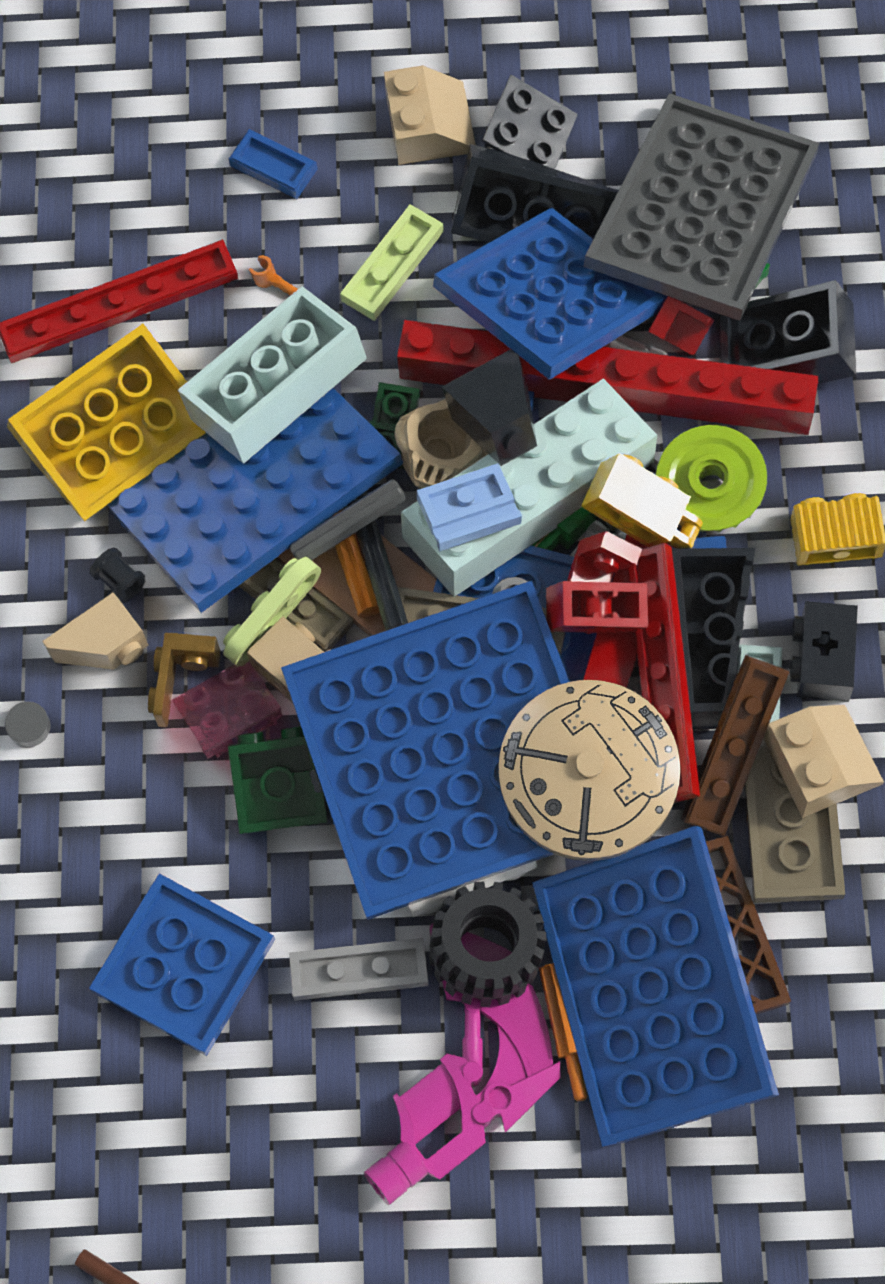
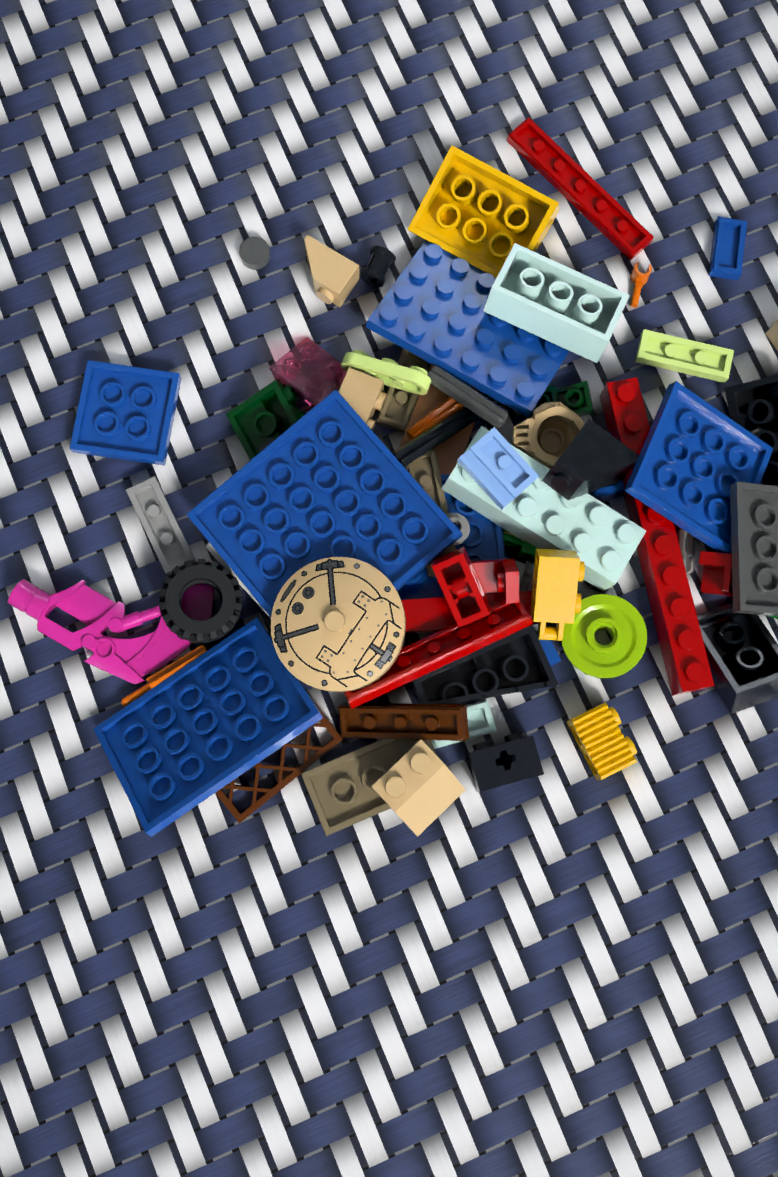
camera: 60 degrees right, 10 degrees up
pearl gold bracket [148,633,221,727] -> none

